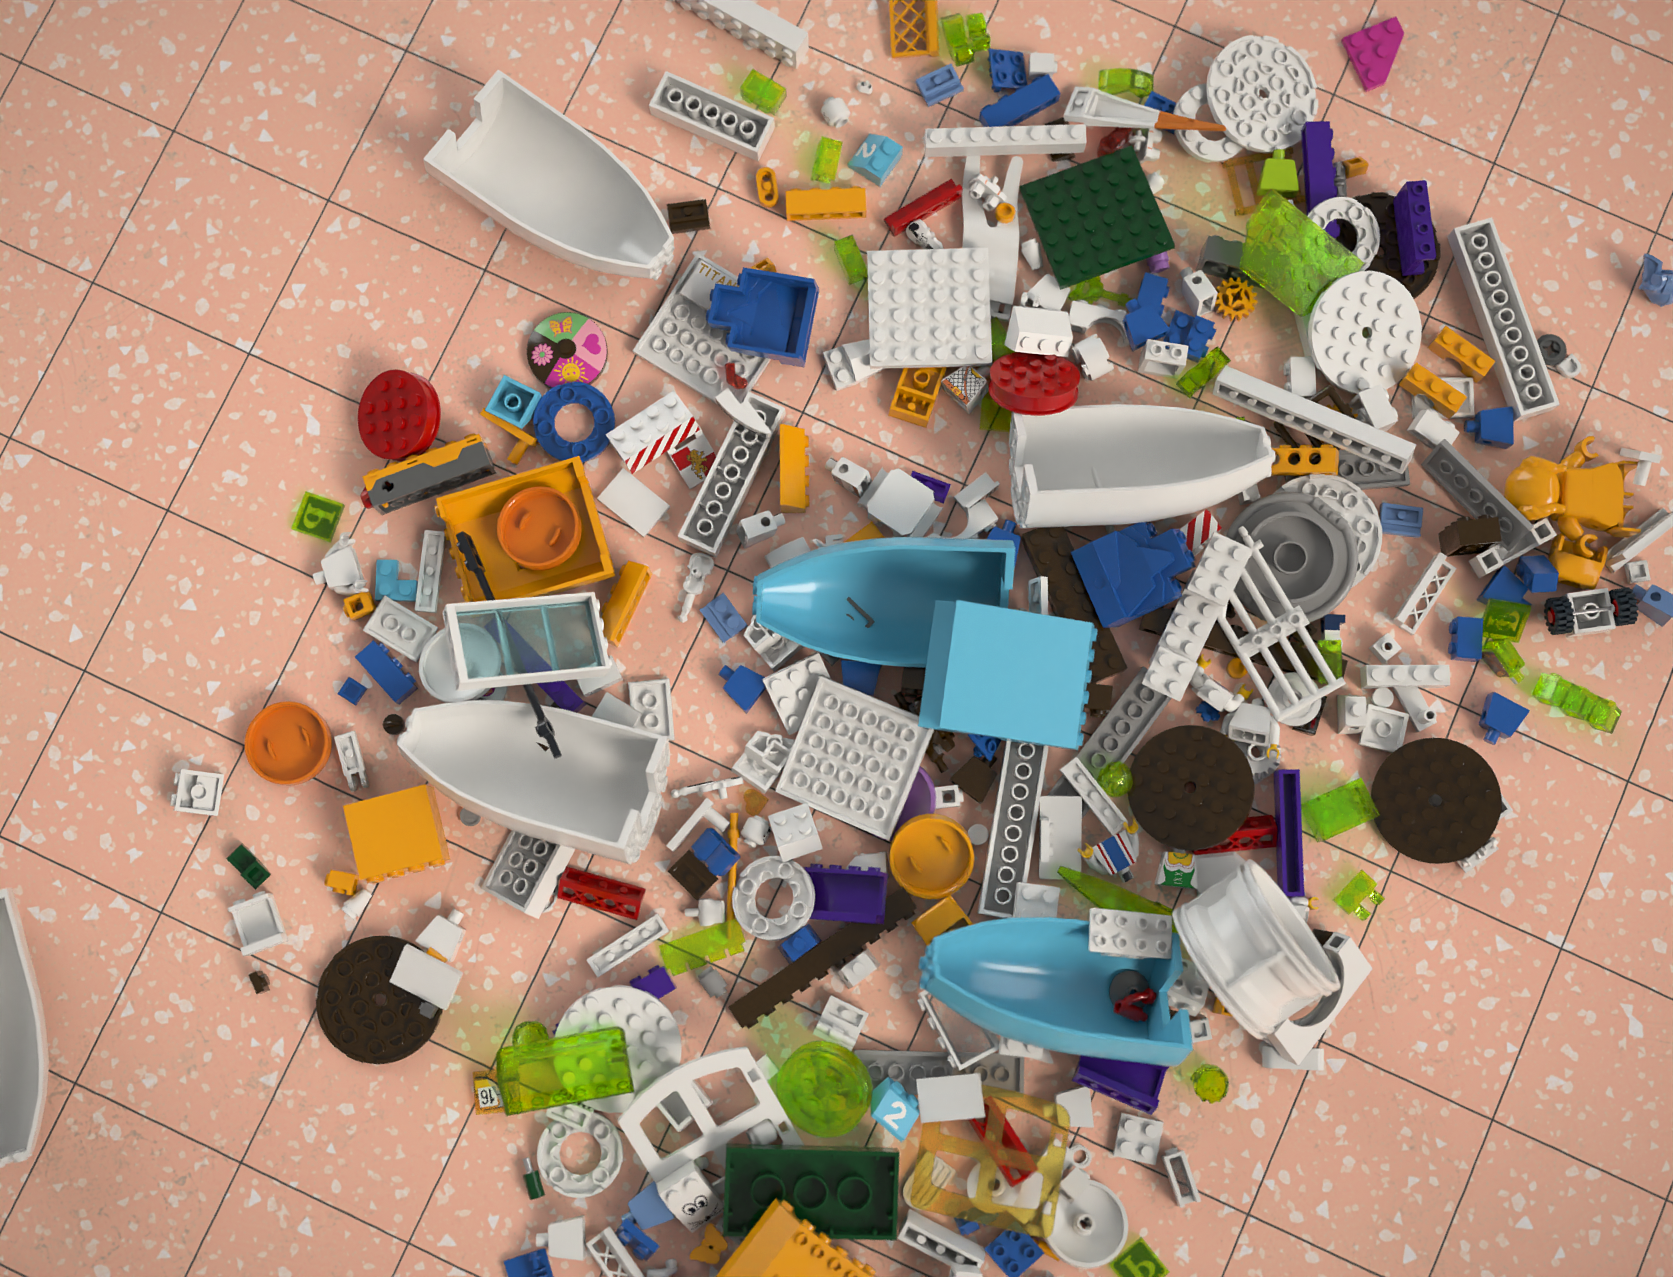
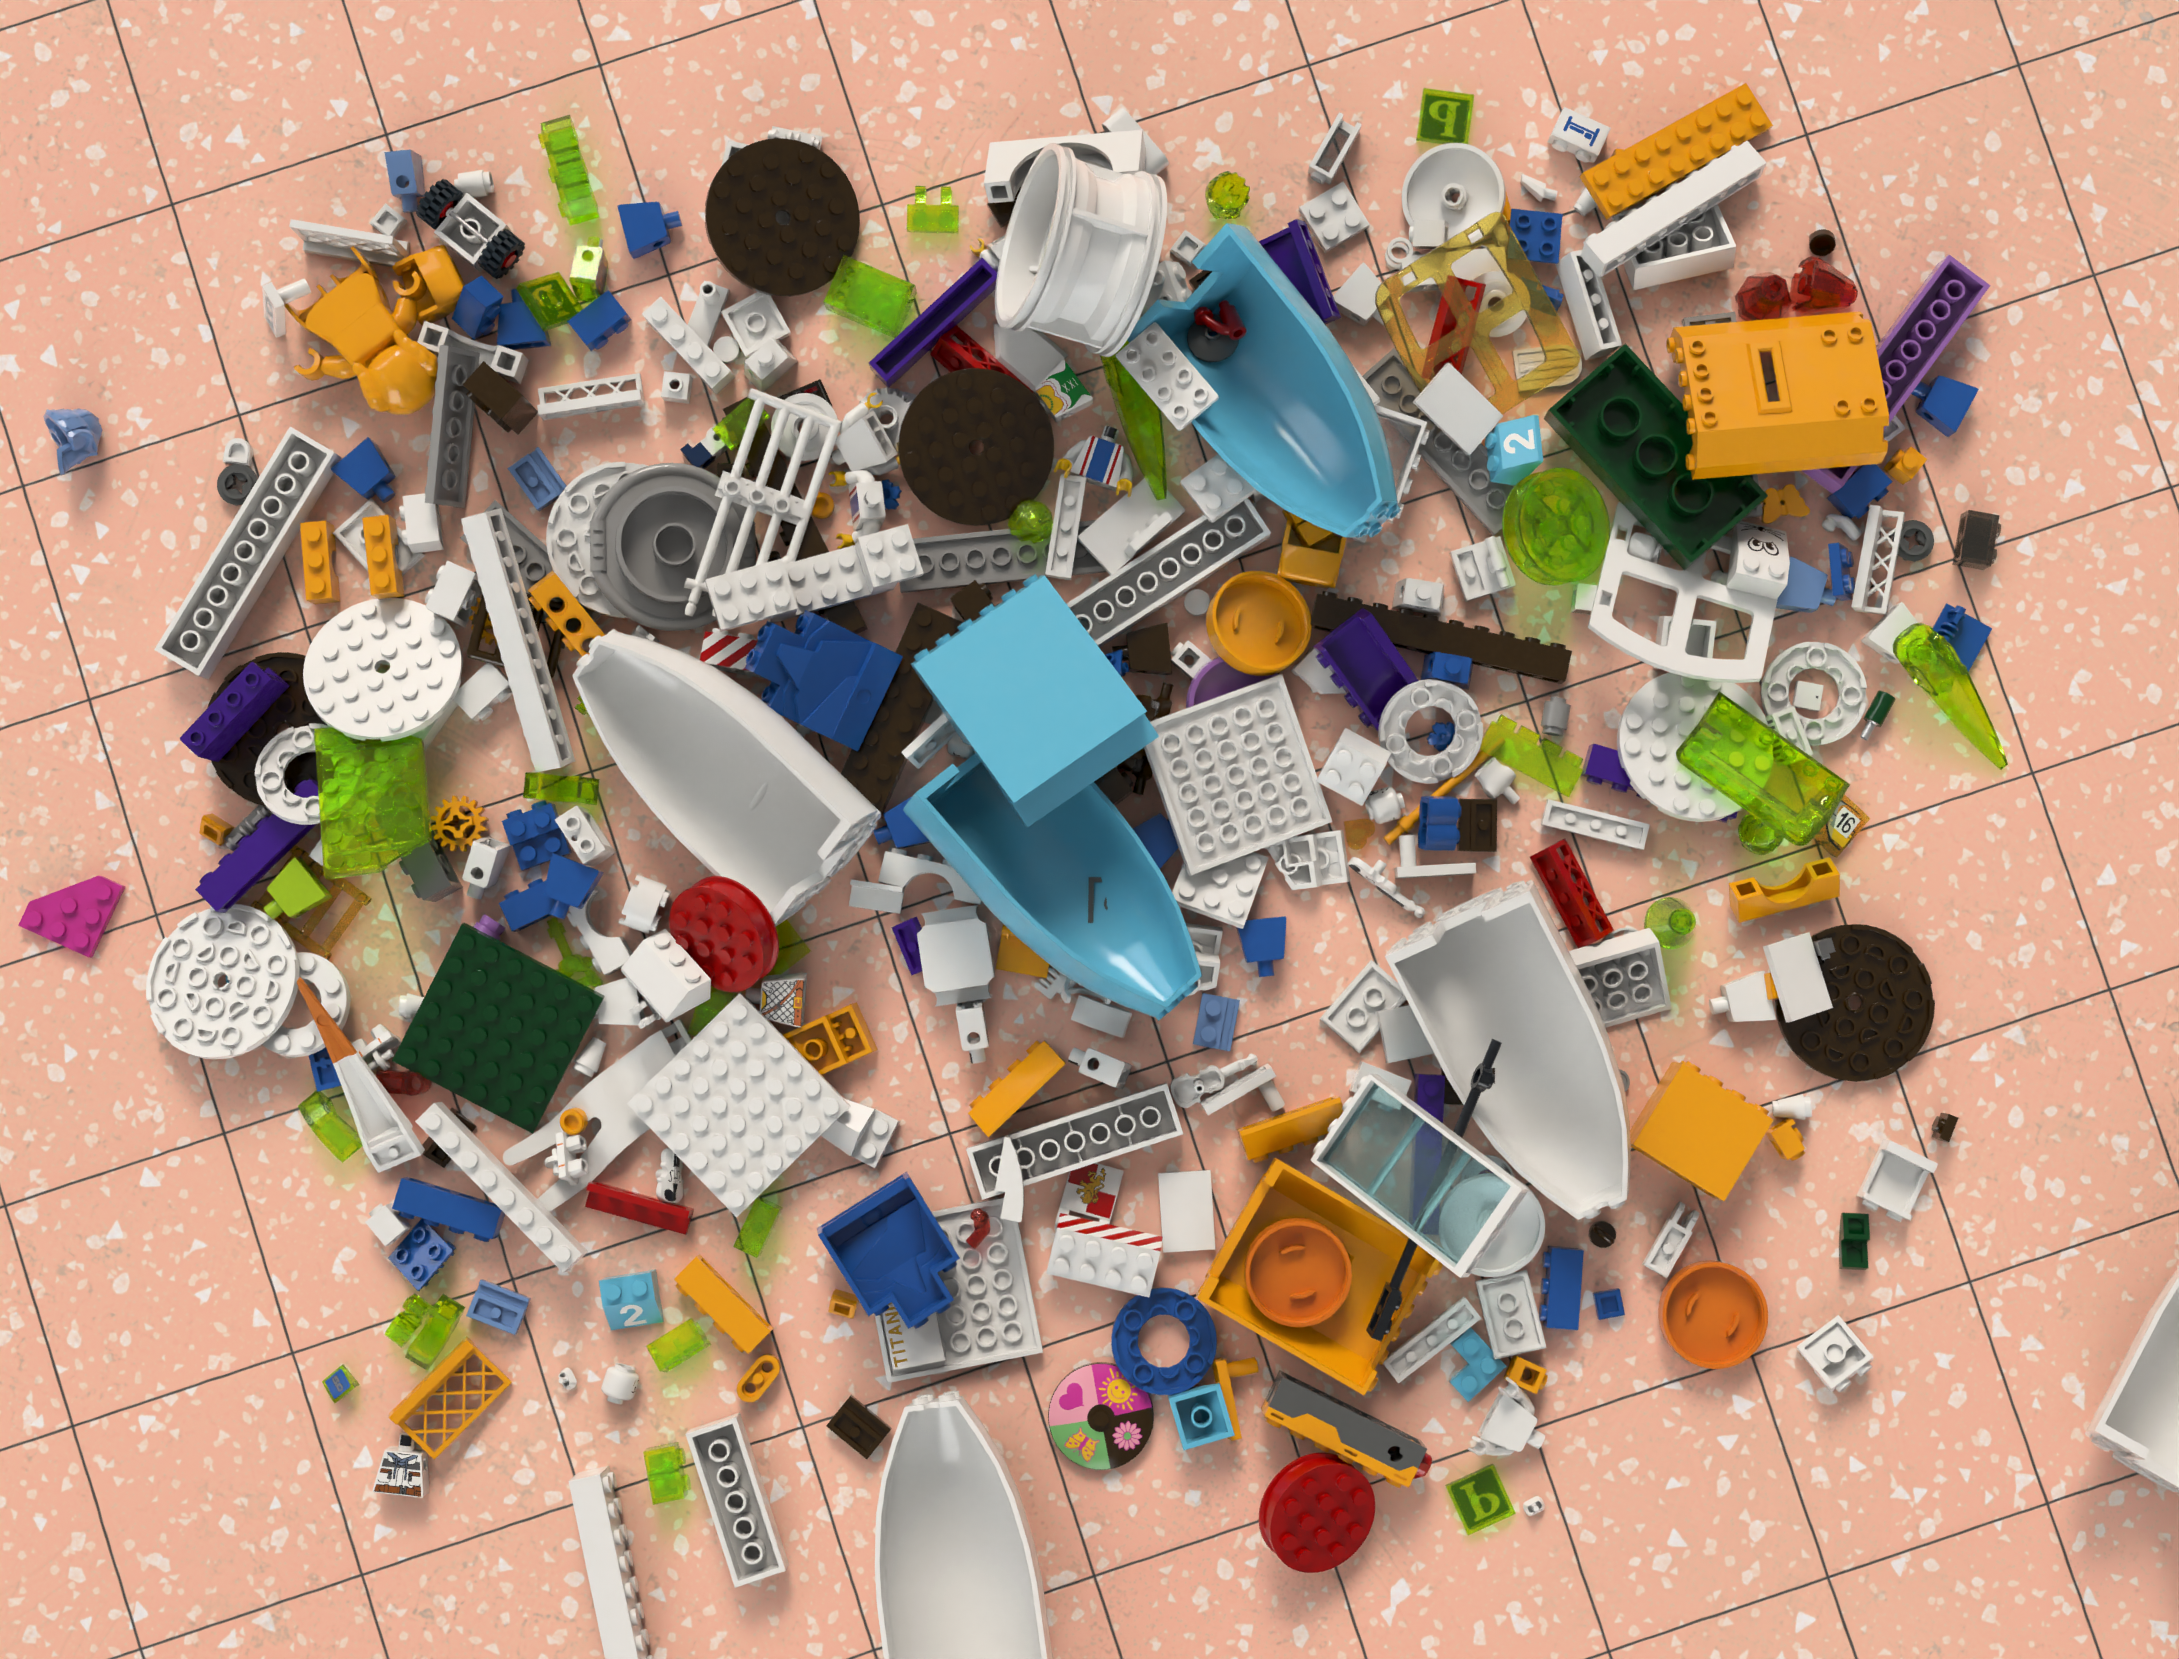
camera: 130 degrees left, 5 degrees up
none -> white brick [454,170,494,198]
none -> white piece [1200,1063,1285,1115]
none -> blue plant [1427,721,1455,752]
none -> white rock [1523,1496,1545,1516]
none -> clear neon green cone [1644,897,1697,949]
none -> light orange arch [1729,857,1840,923]
none -> white tile [1792,681,1824,712]
none -> clear neon green piece [1893,623,2008,770]

